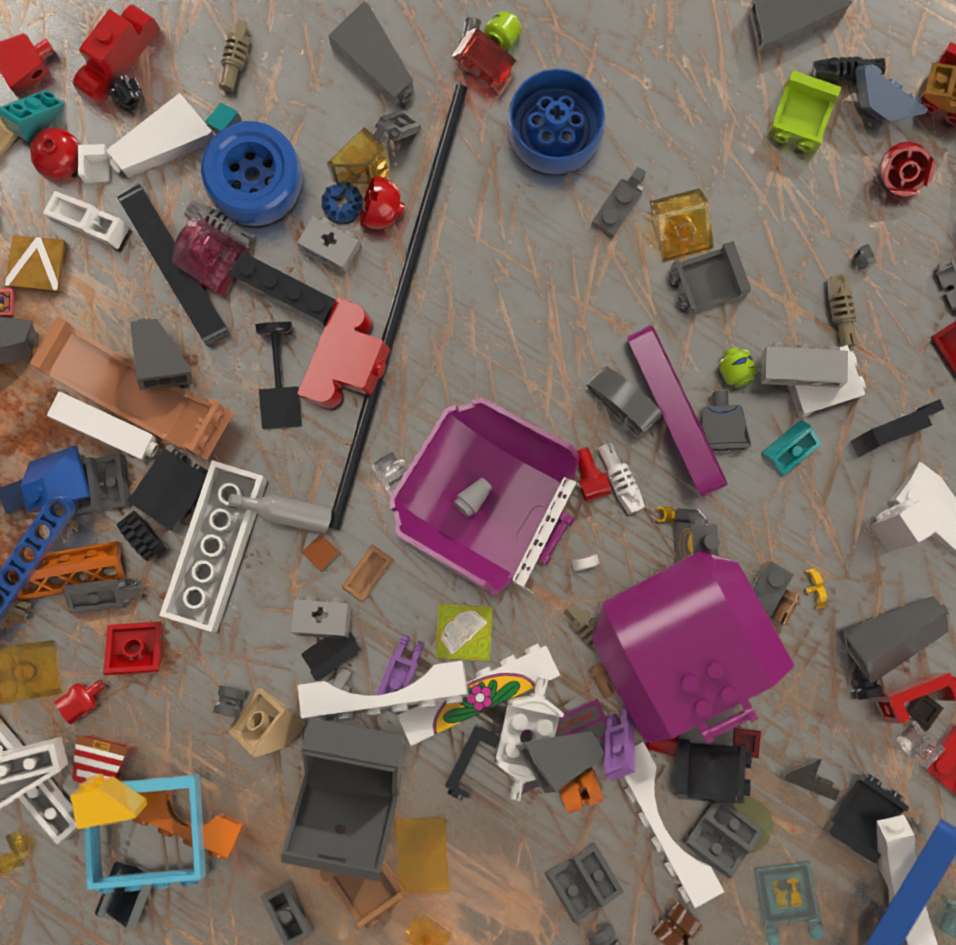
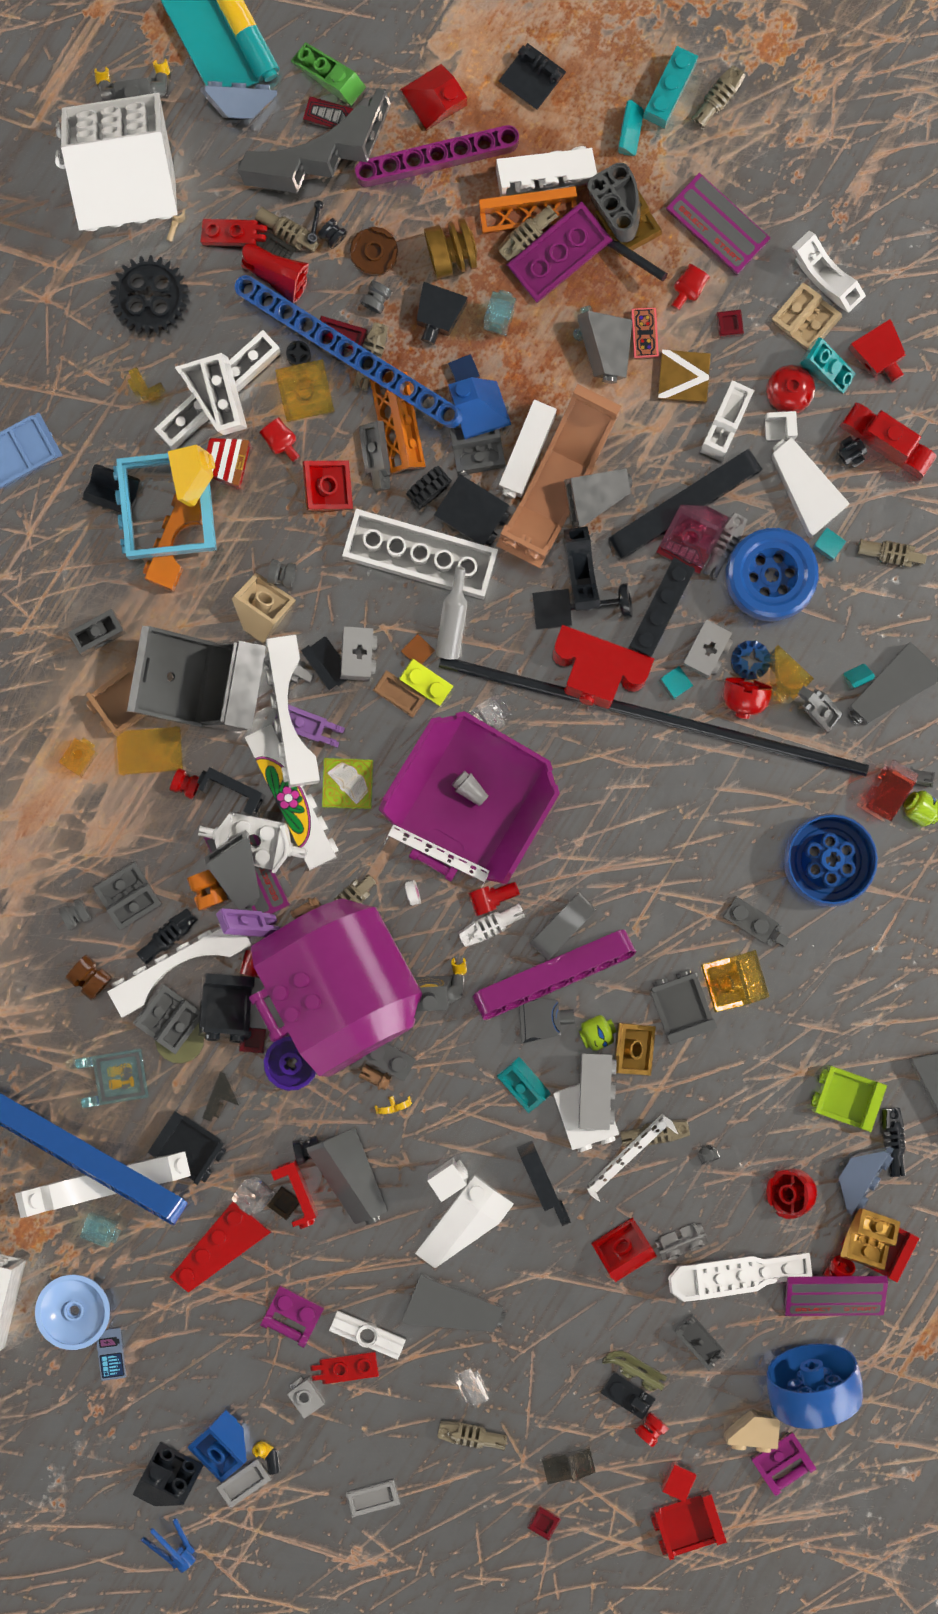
camera: 85 degrees right, 5 degrees up
none -> black hinge [136,908,197,965]
none -> red wheel [169,768,200,799]
none -> dark purple wheel [264,1036,317,1091]
none -> neon yellow plate [399,658,453,706]
none -> black arch [563,526,601,611]
none -> white piece [586,1113,678,1202]
none -> pearl gold slope [614,1023,656,1076]
none -> teal slope [659,666,693,700]
none -> teal slope [843,664,875,690]

